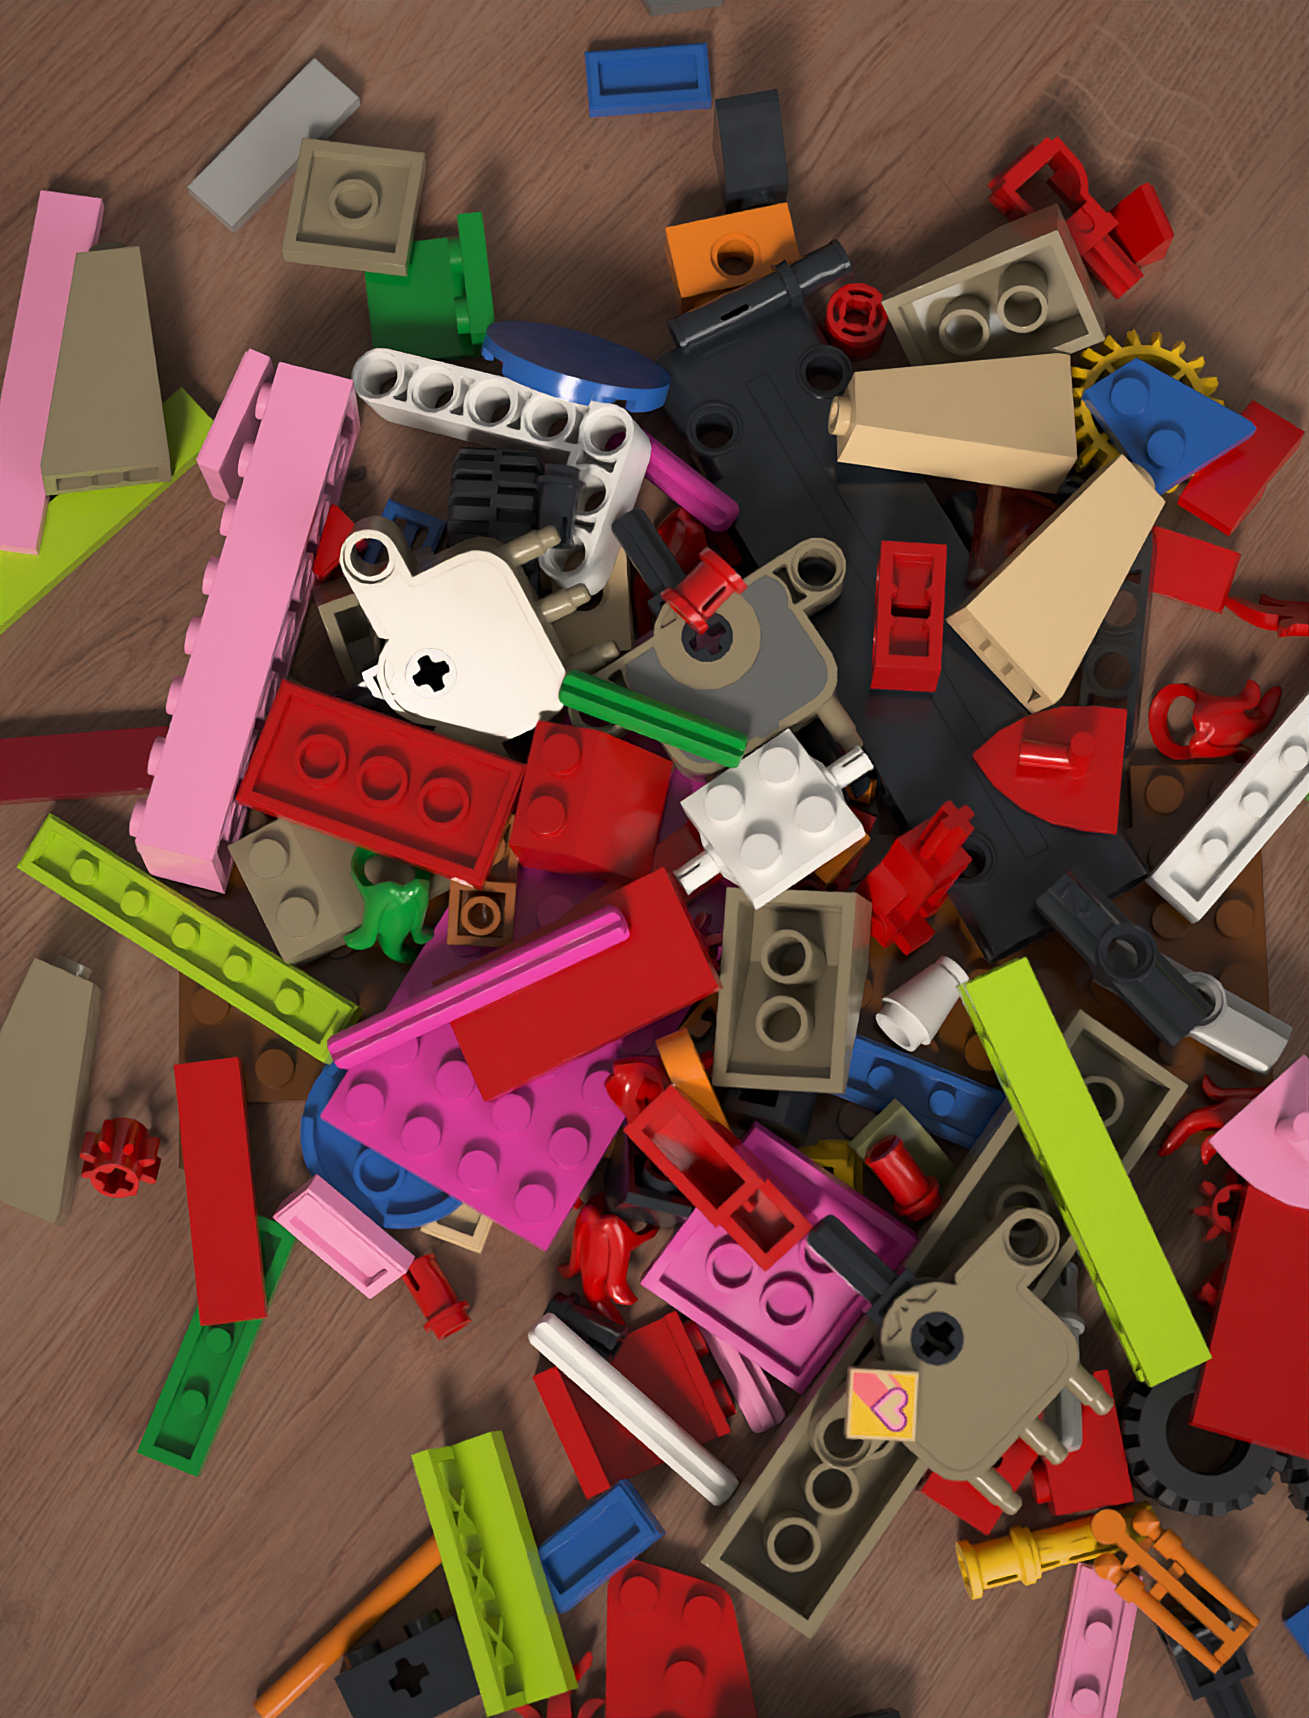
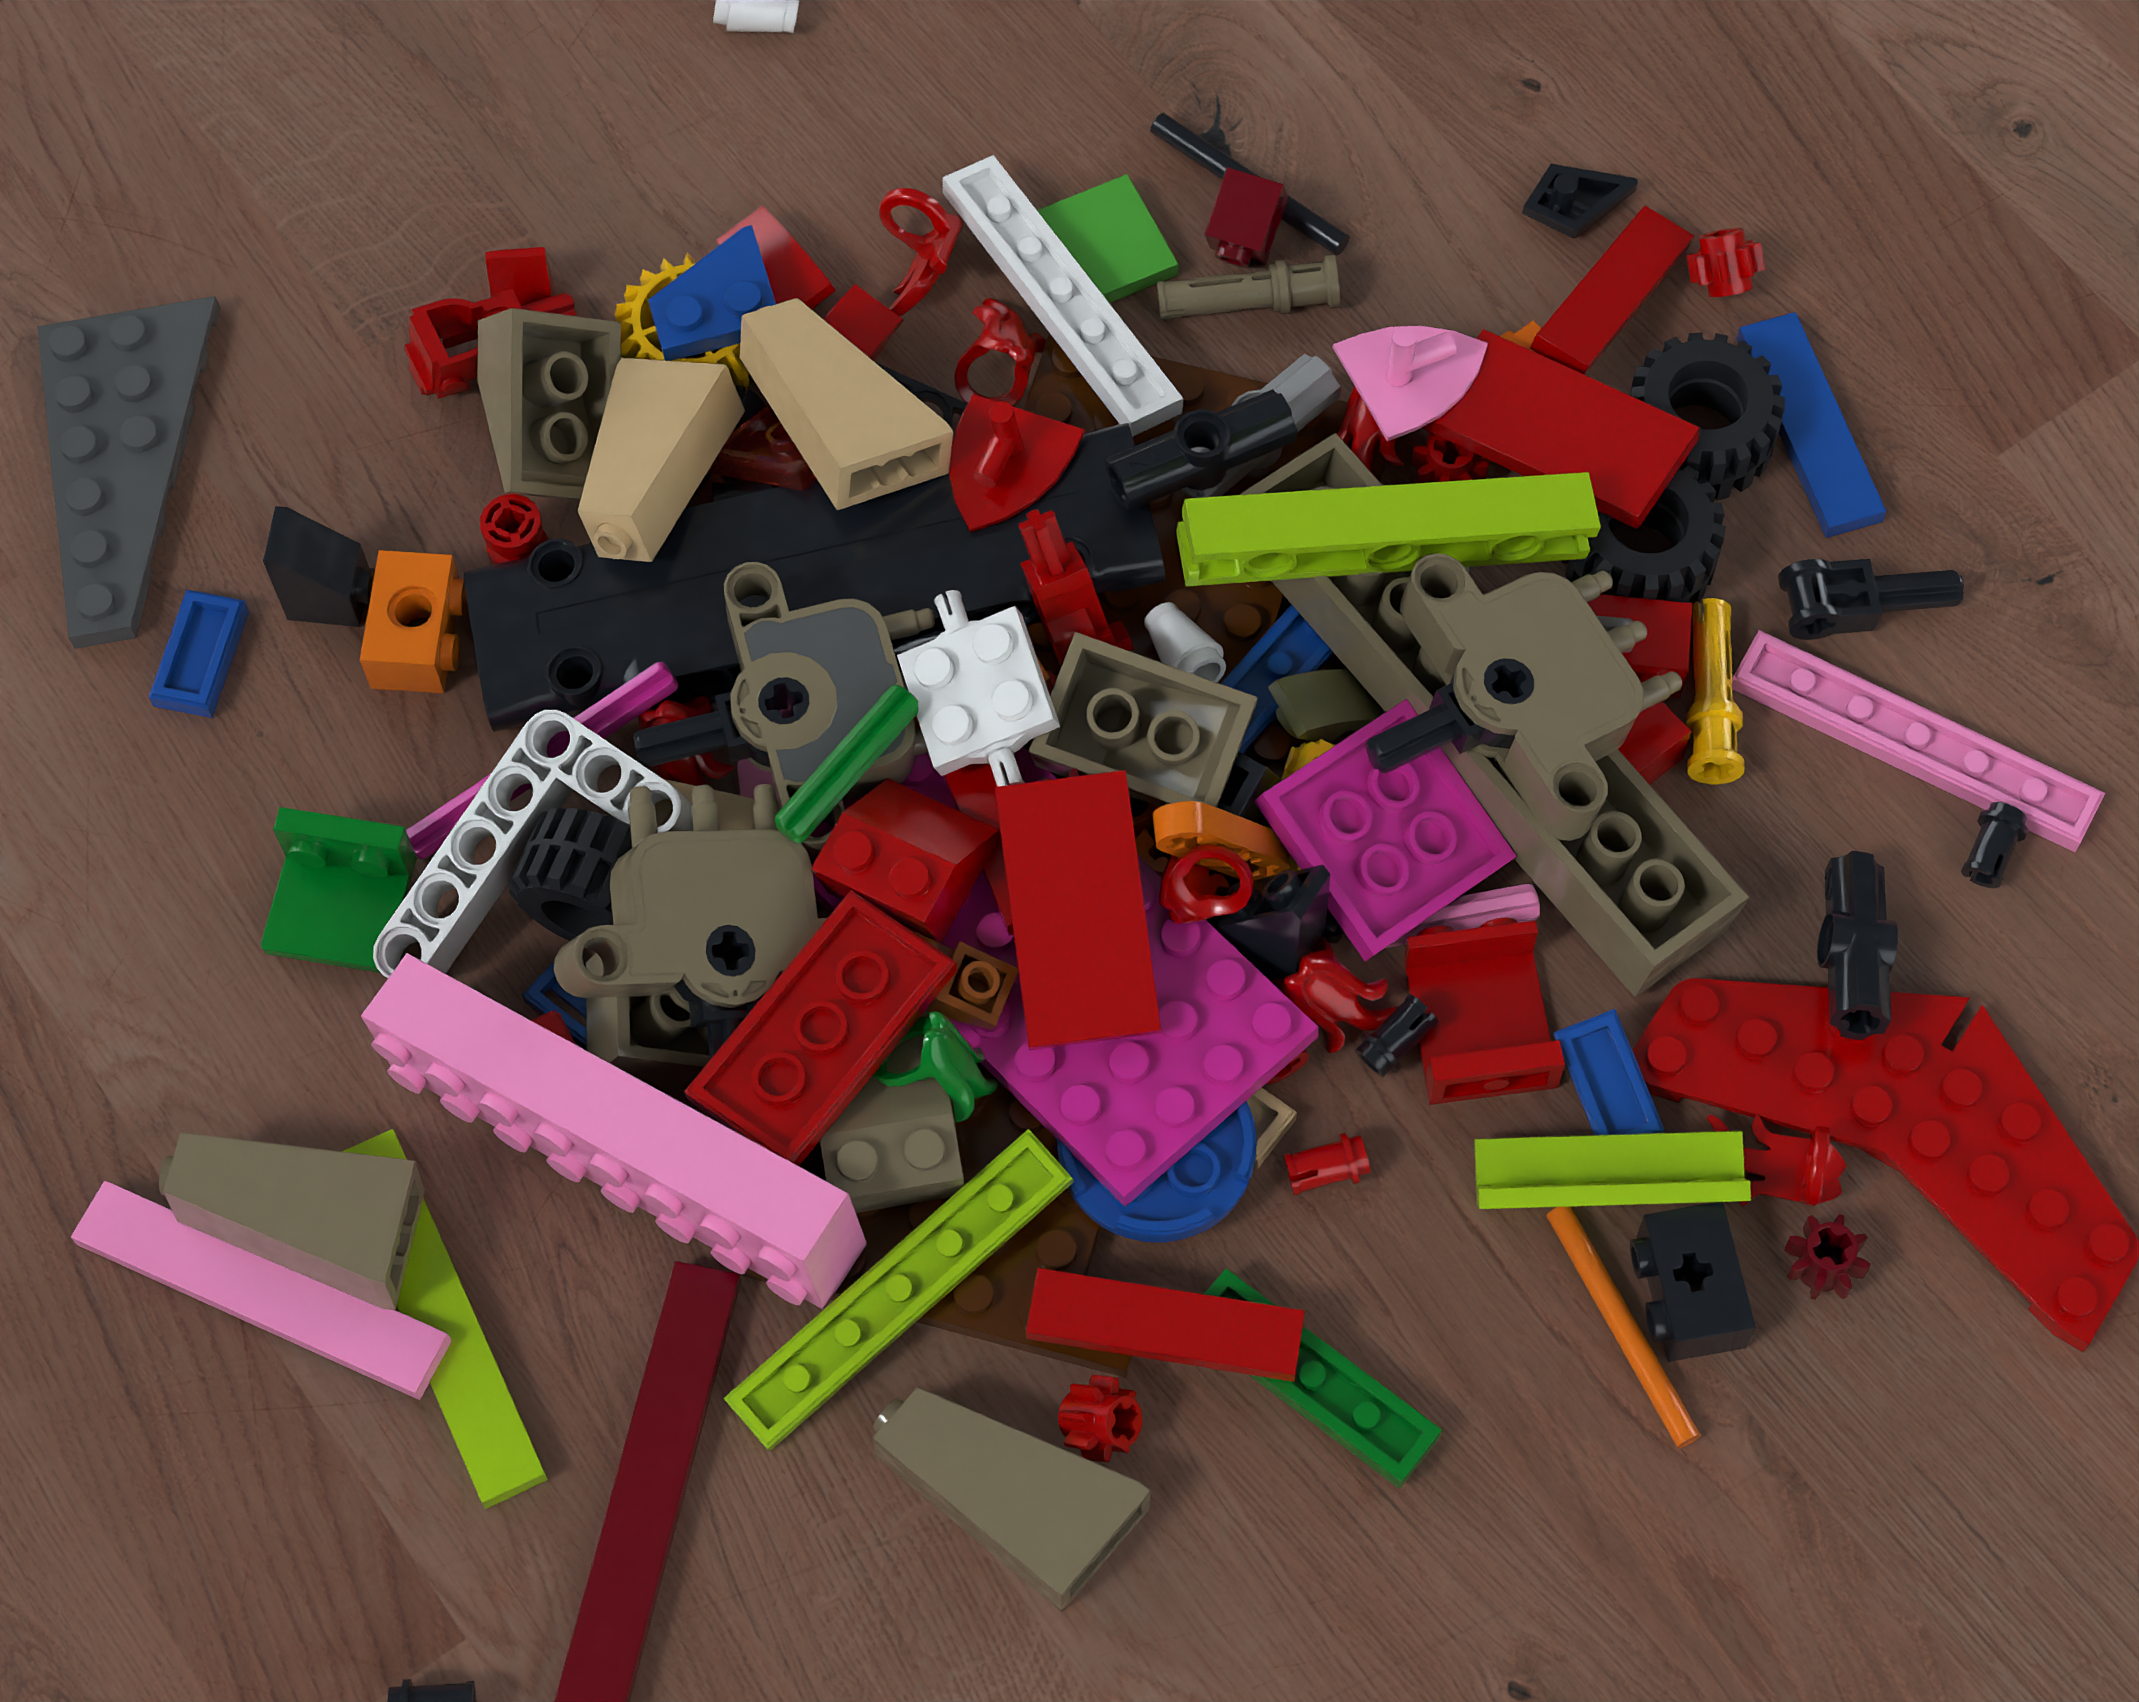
camera: 70 degrees left, 15 degrees down
light grey tile [187,58,360,234] -> none
bright pink tile [196,349,276,503] -> none
bright pink tile [273,1174,415,1299] -> none
dark tan plate [282,138,426,276] -> none
dark pink axle [327,905,630,1069] -> none
blue tile [481,321,671,412] -> none
white axle [528,1313,739,1506] -> none
black pin [534,464,586,550] -> none
red slope [623,1082,818,1273] -> none
red bush [660,547,748,635] -> none
black pin [666,239,853,357] -> none
tile [844,1366,919,1442] -> none
red pin [864,1134,942,1221] -> none
red brick [870,541,947,692] -> none
orange piece [1090,1509,1261,1673] -> none

